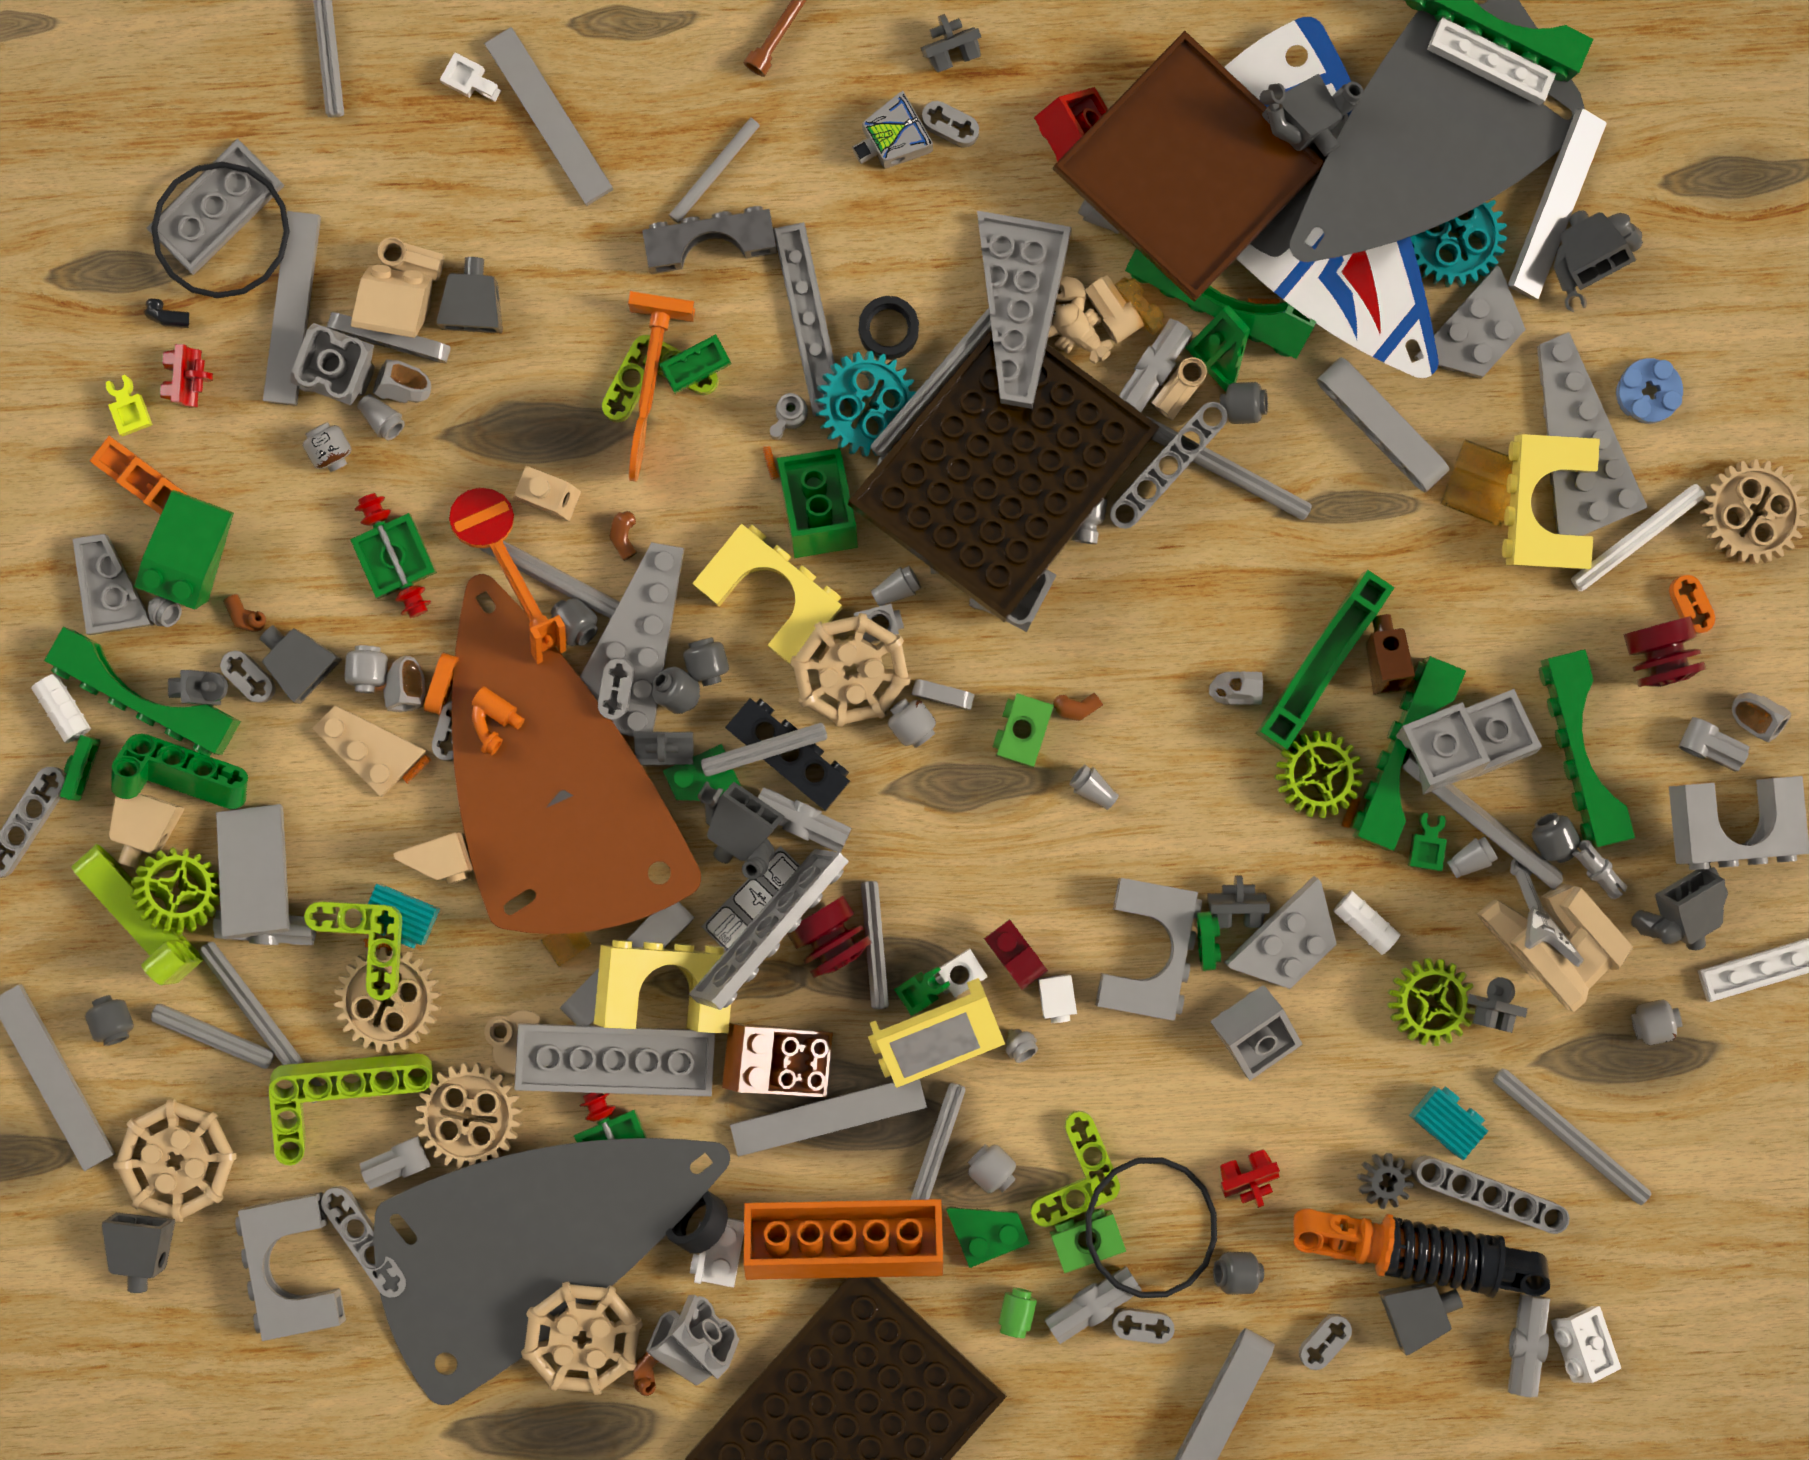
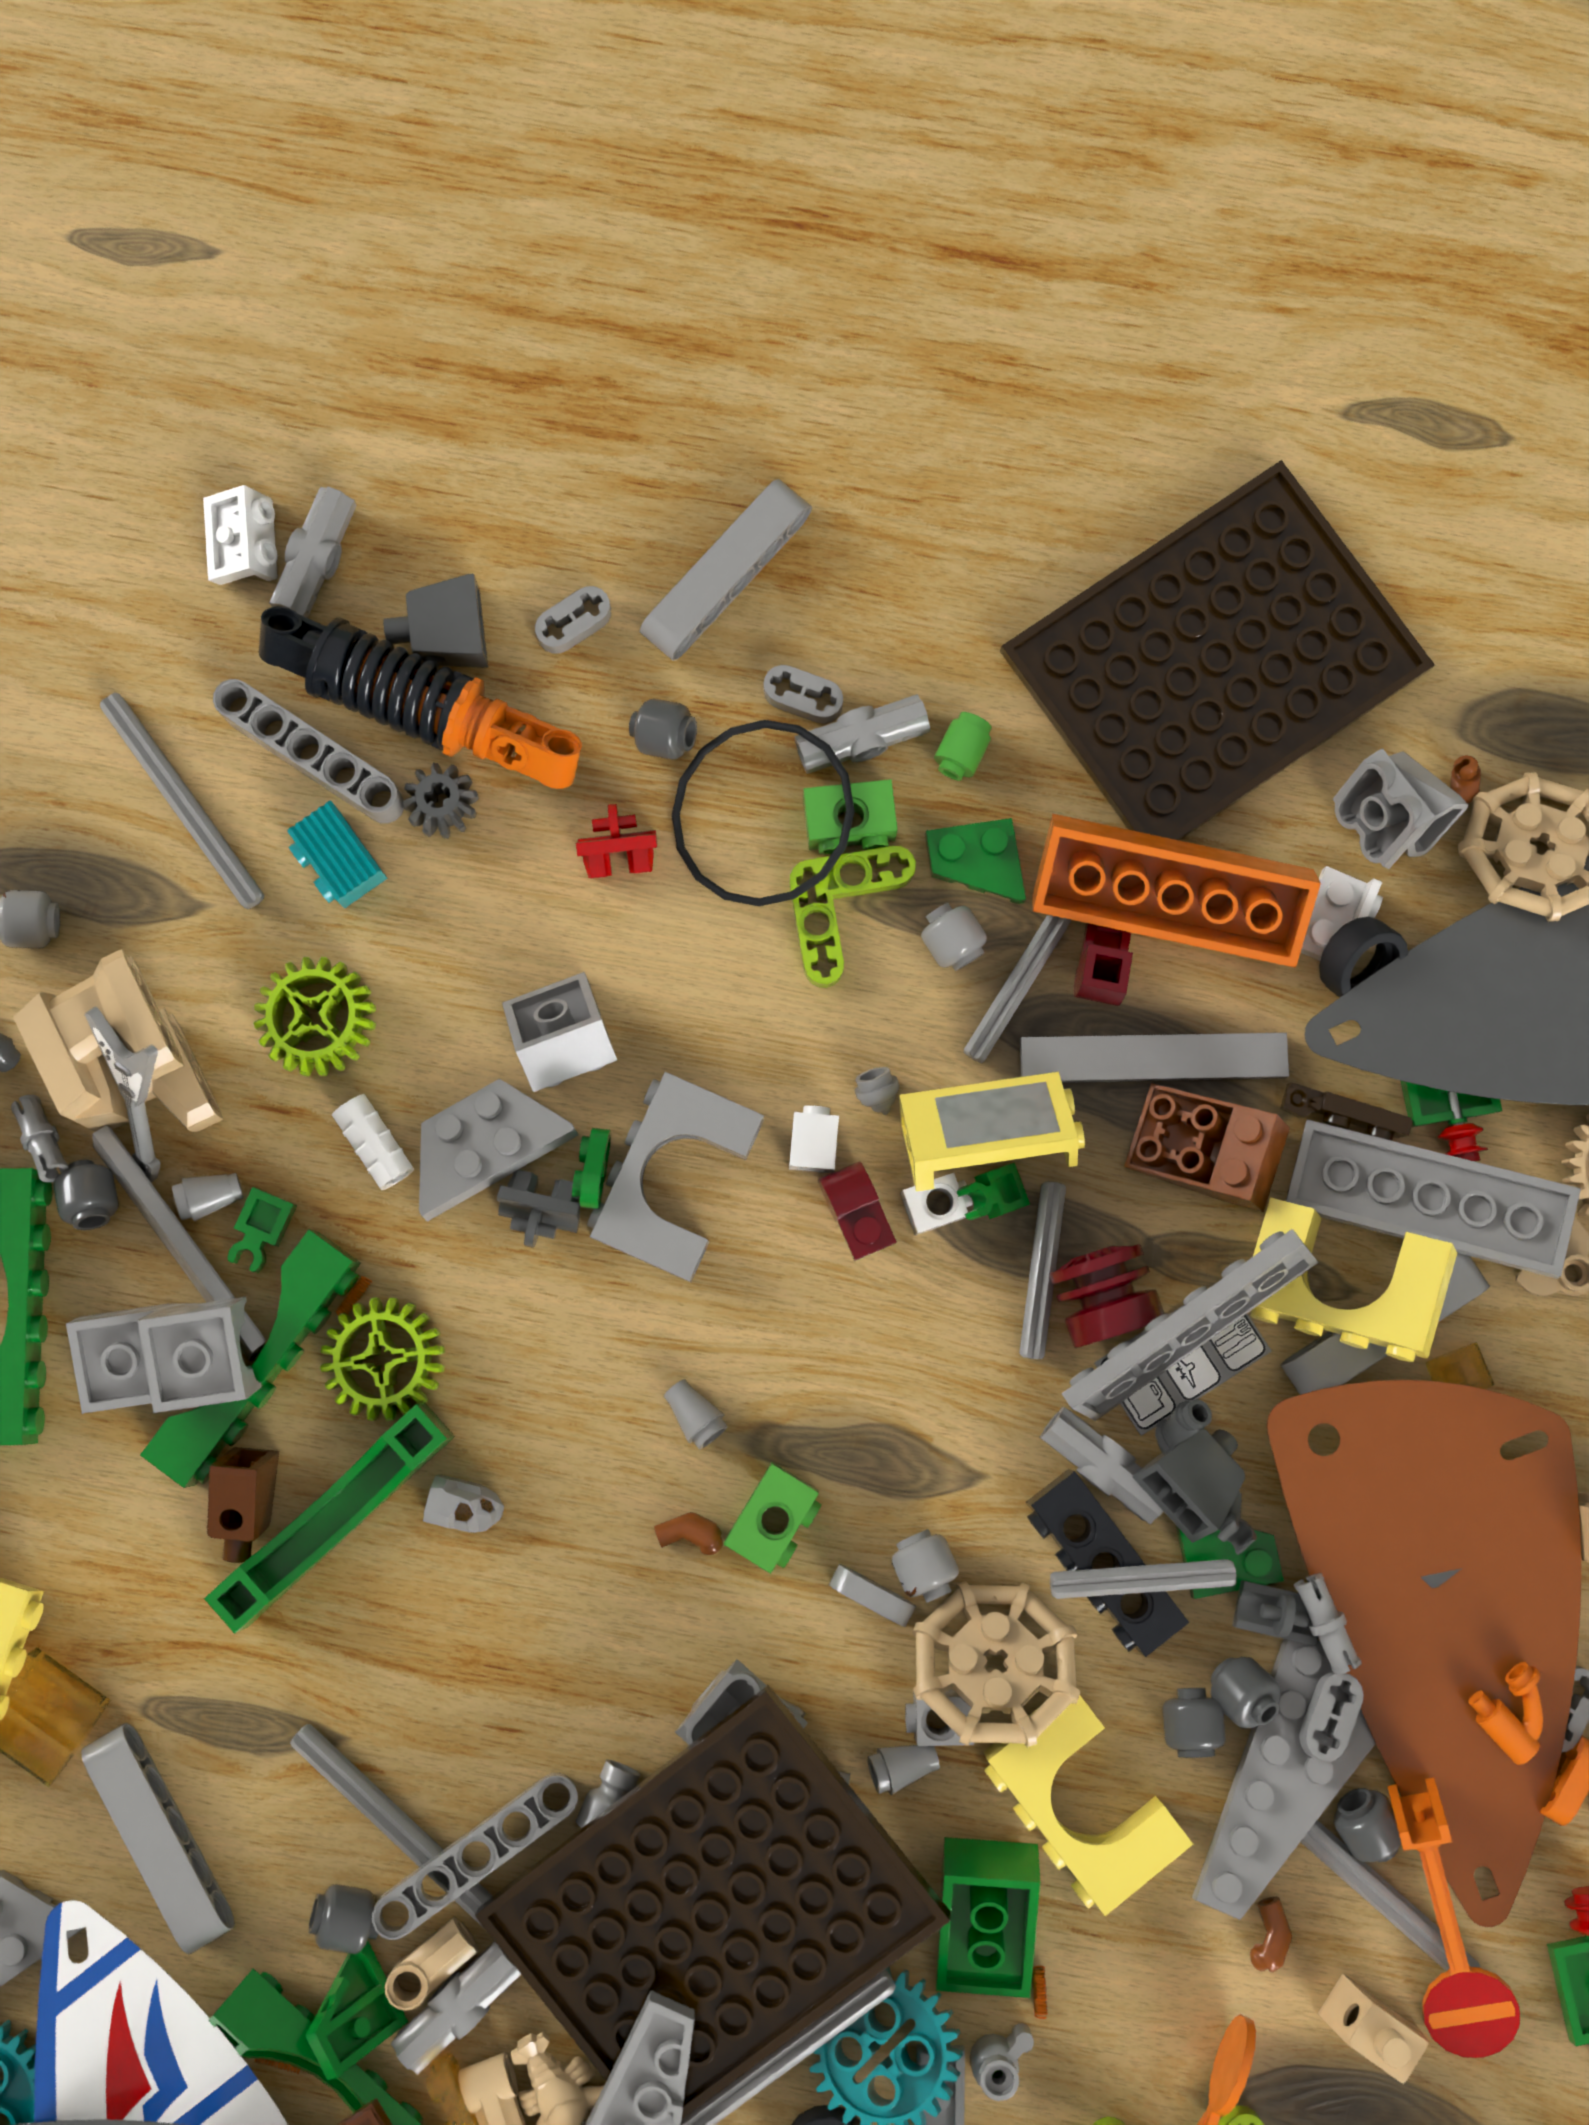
camera: 165 degrees left, 5 degrees down
dark grey hips [1467,977,1528,1033] -> none
none -> dark red brick [1074,923,1133,1006]
none -> dark brown hinge [1280,1082,1413,1141]
none -> light grey pin [1294,1573,1362,1675]

